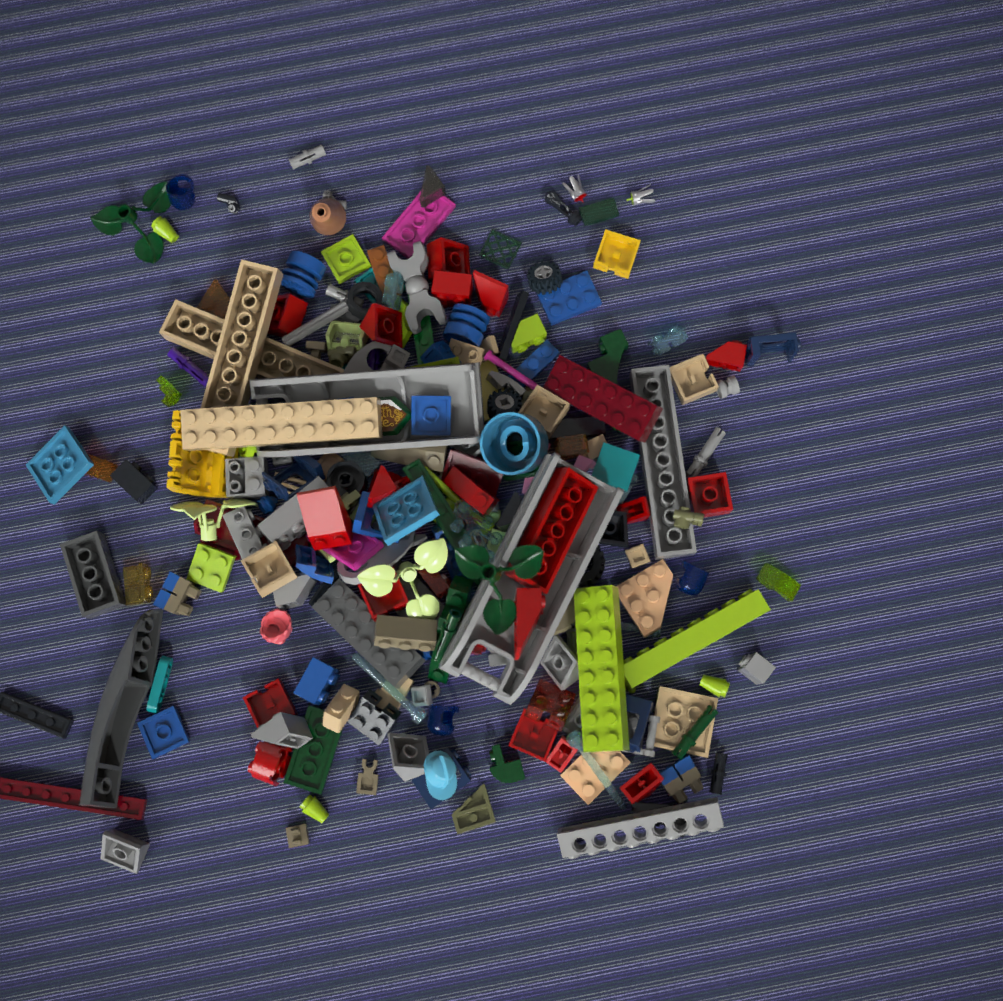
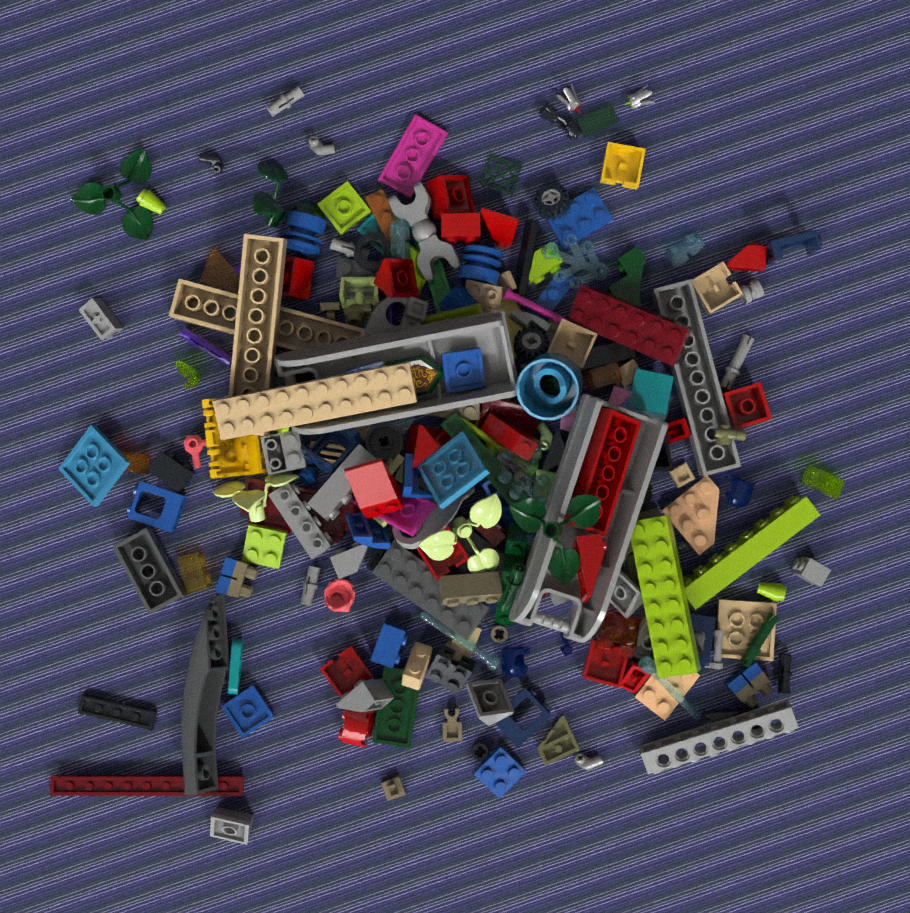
camera: 15 degrees left, 10 degrees up
clear blue helmet [166,174,196,211] -> none
tan piece [241,541,297,598] -> none
light grey axle [282,301,349,346] -> none
lime cone [299,794,329,824] -> none
nougat cone [310,198,346,235] -> none
light grey tile [410,685,433,707] -> none
clear smoke slope [419,166,446,208] -> none
medium azure piece [424,751,457,800] -> none
dark green brick [489,744,525,783] -> none
red slope [620,763,664,805] -> none
none -> light grey hinge [79,298,124,340]
none -> blue window [127,481,187,533]
none -> coral piece [184,434,207,468]
none -> dark green plant [253,161,327,227]
none -> light grey pin [300,566,321,606]
none -> black bush [471,742,489,761]
none -> blue plate [472,745,527,799]
none -> yellowish green arm [537,422,553,451]
none -> clear light blue plant [541,234,608,289]
none -> clear blue hand [560,631,572,657]
none -> light grey arm [574,753,603,770]

